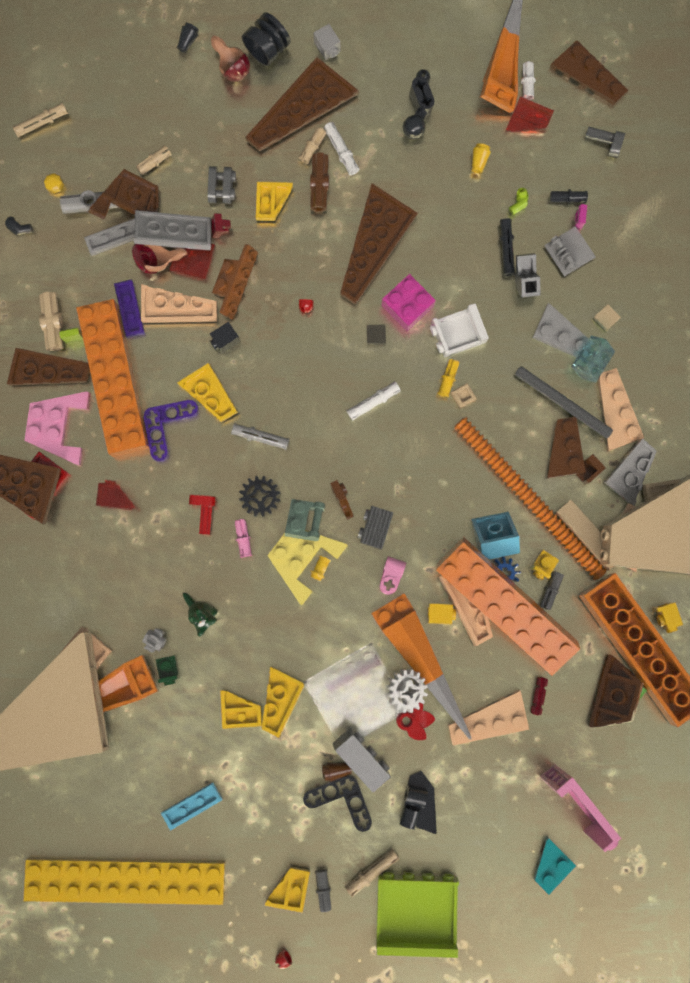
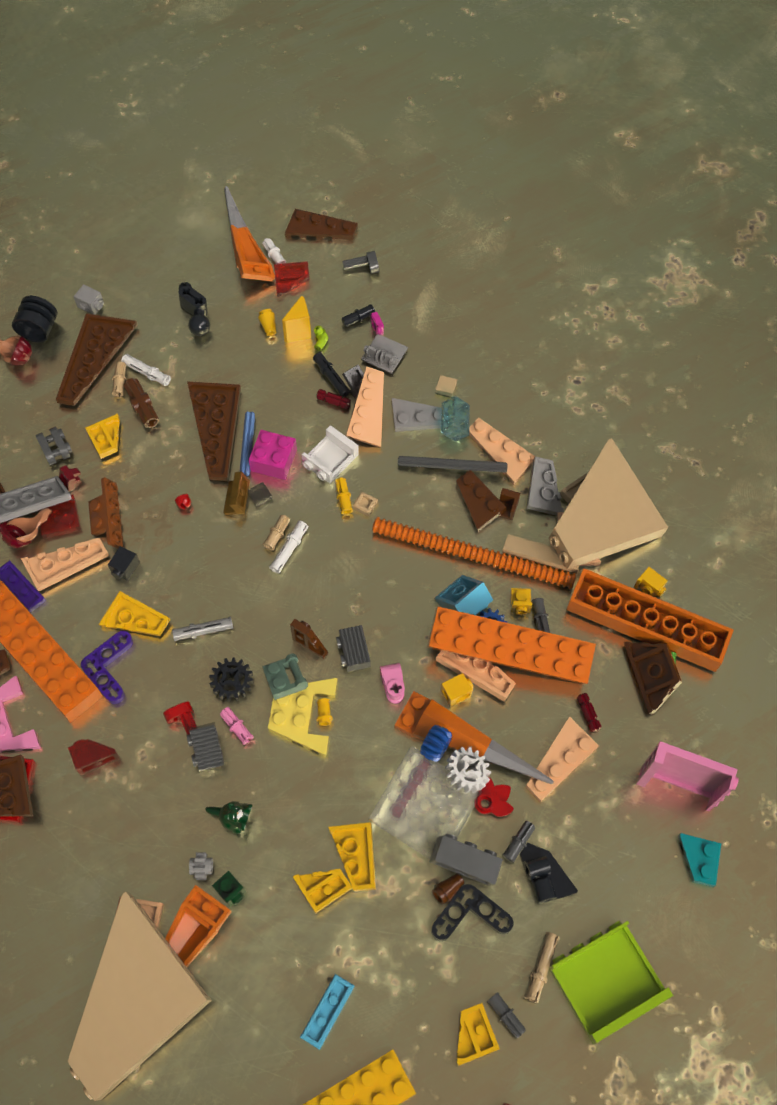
camera: 30 degrees left, 20 degrees down
none -> dark grey brick [187,722,224,772]
none -> pearl gold panel [223,471,250,515]
none -> medium blue axle [240,412,255,477]
none -> tan axle [263,515,290,551]
none -> yellow slope [282,296,311,343]
none -> dark red axle [316,389,351,409]
none -> light nougat wing [346,367,384,447]
none -> blue gear [420,725,452,762]
none -> dark grey axle [502,821,535,863]

